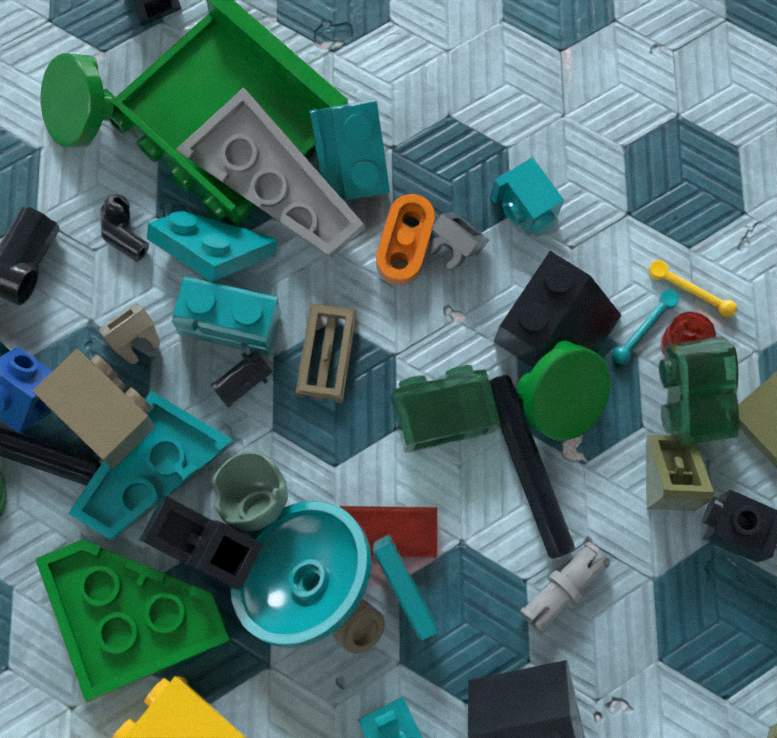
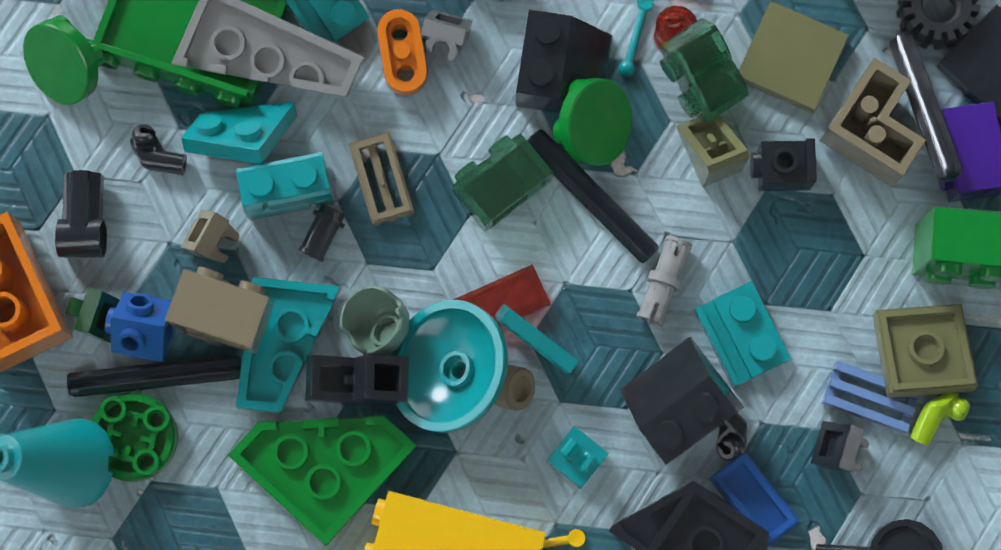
camera: 20 degrees left, 5 degrees up
none -> teal plate [693,281,791,388]

